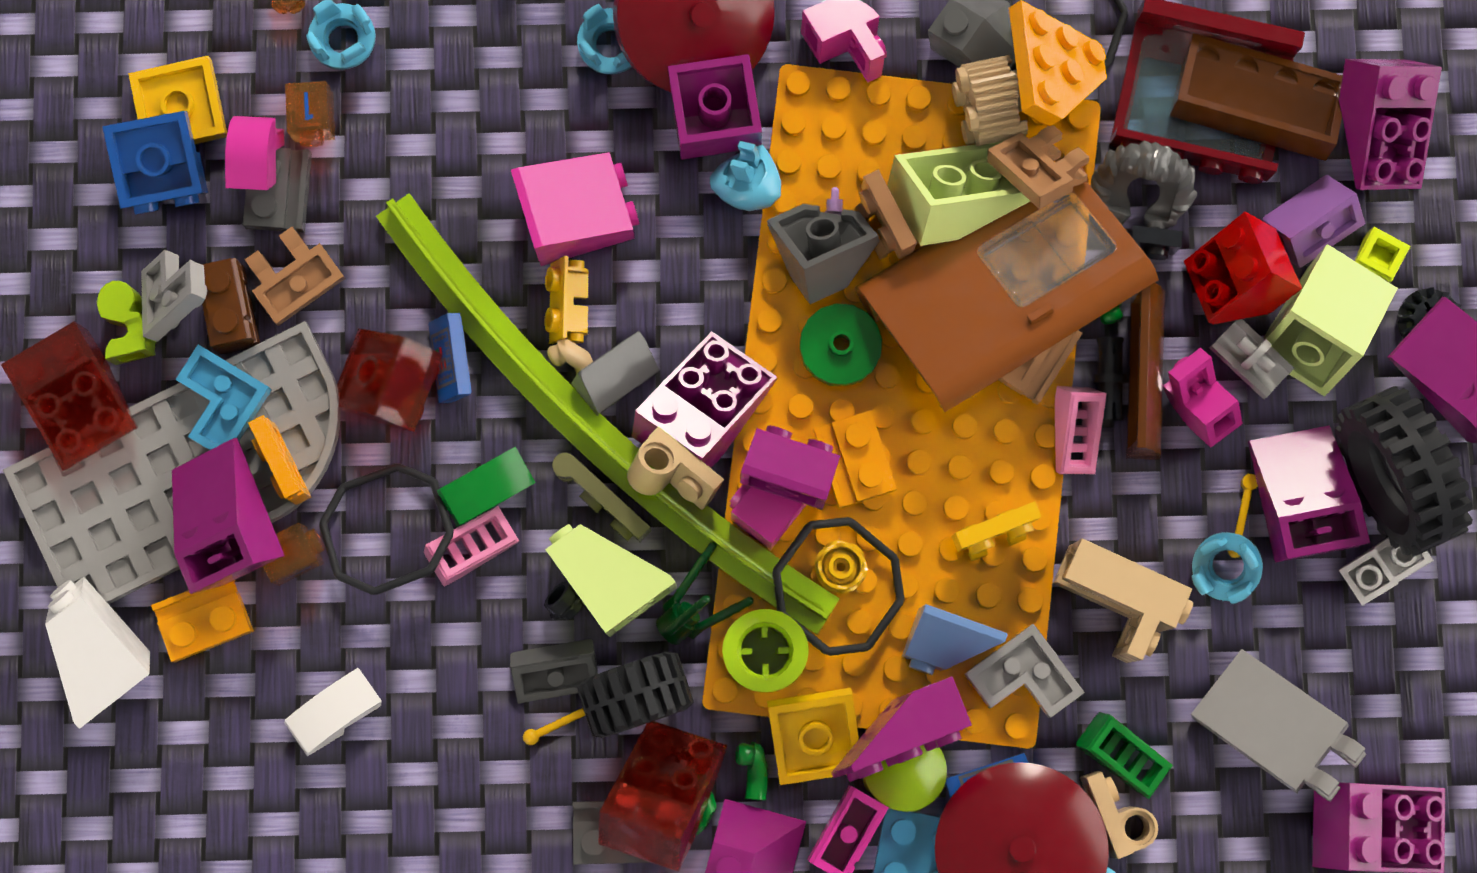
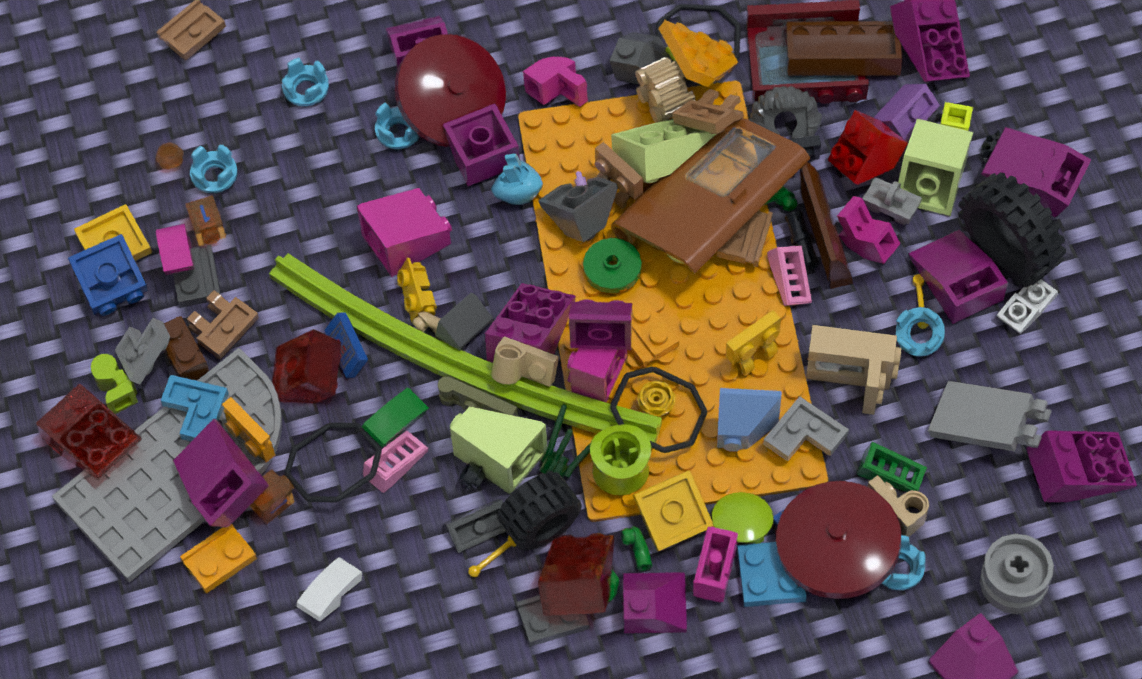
camera: 10 degrees left, 20 degrees down
white slope [45,577,150,729] -> none
magenta slope [831,676,972,782] -> none

